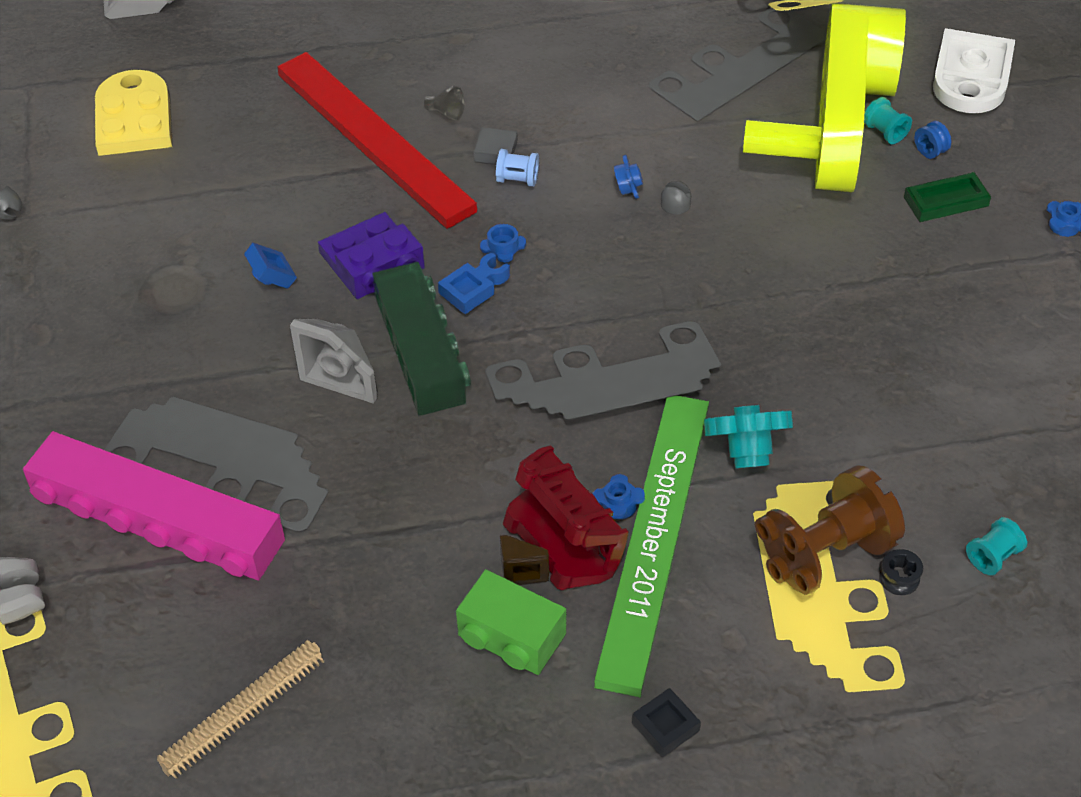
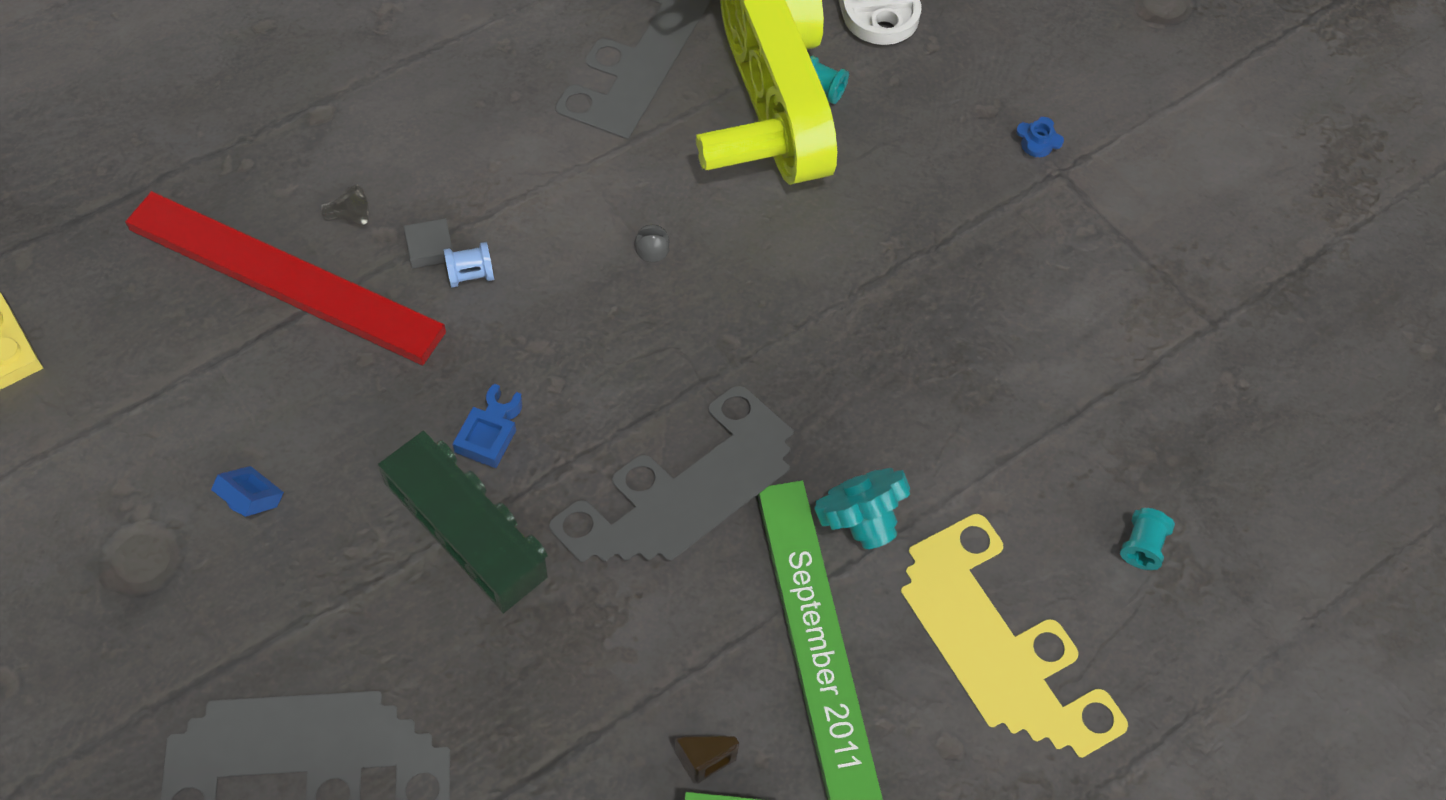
camera: 30 degrees left, 10 degrees up
light grey slope [290,319,377,404] -> none
dark purple plate [318,212,425,299] -> none
blue plate [480,224,526,263] -> none
dark red piece [503,445,629,590] -> none
blue plate [593,474,645,520] -> none
blue plate [614,155,643,199] -> none
reddish brown piece [755,465,905,595] -> none
black bush [879,549,923,596] -> none
dark green tile [904,172,991,223] -> none
blue bush [914,121,952,159] -> none

